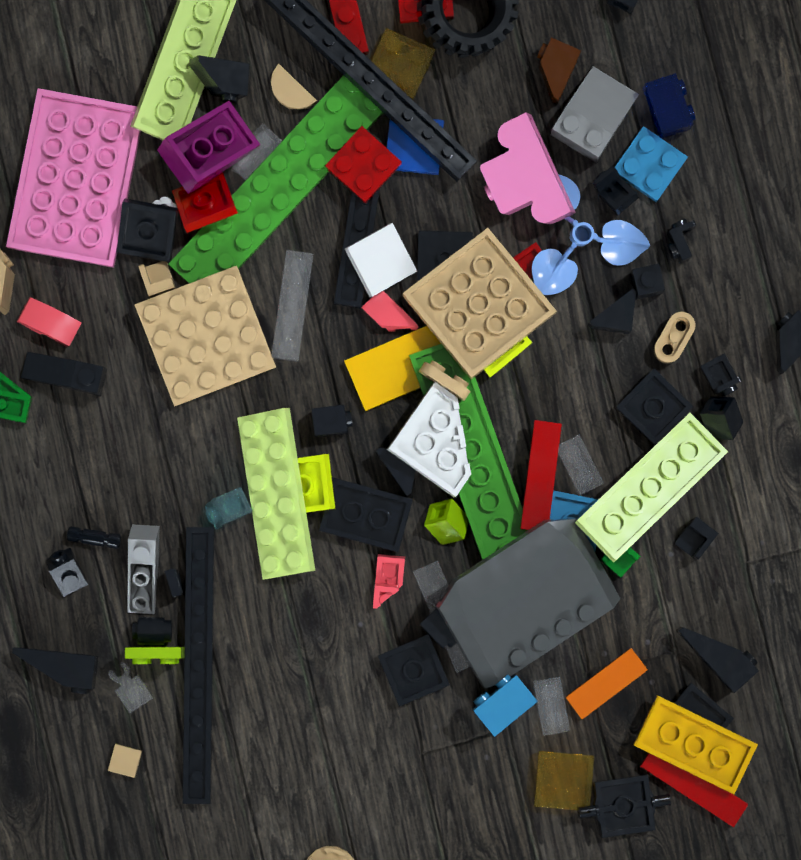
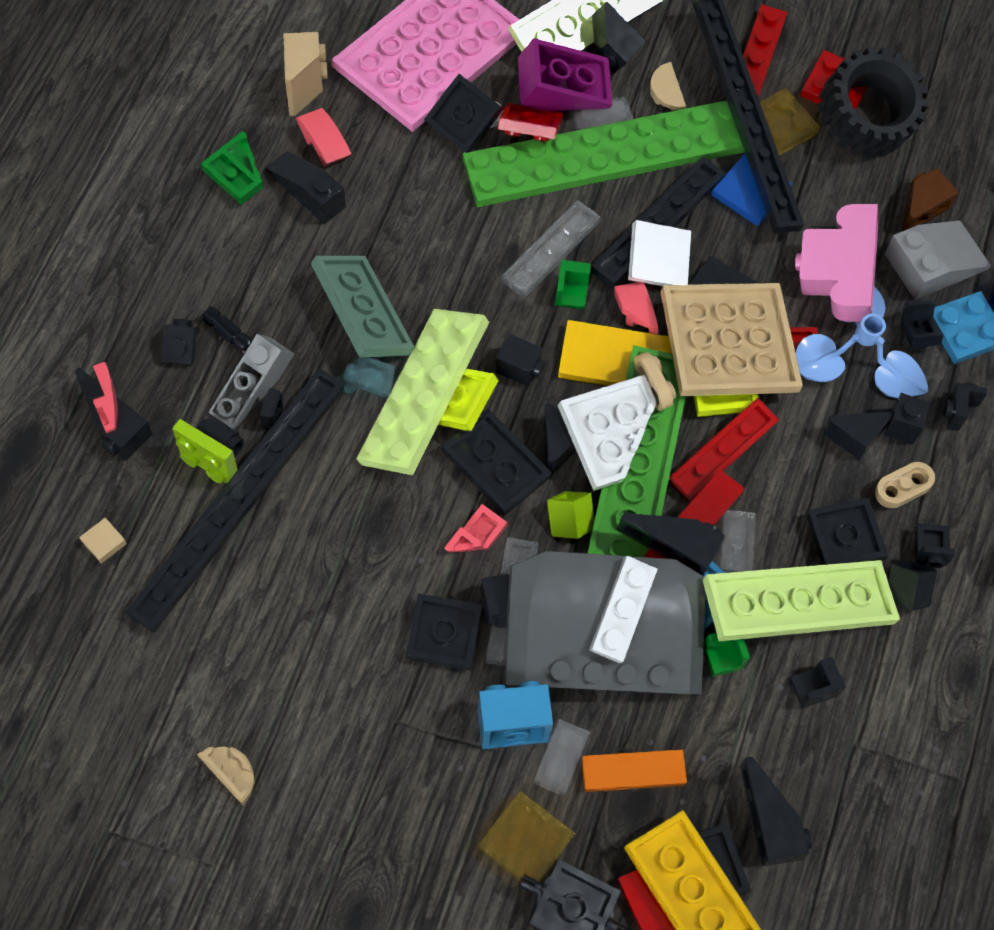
camera: 25 degrees right, 20 degrees down
clear plate [108,662,154,713] -> none
tan plate [135,265,276,407] -> none
tan panel [139,261,176,298] -> none
red plate [325,126,402,204] -> none
none -> coral slope [93,362,118,433]
none -> sand green plate [311,256,415,358]
none -> green panel [555,260,591,309]
none -> white plate [589,556,657,663]
none -> black slope [617,513,726,576]
none -> red tile [668,398,779,503]

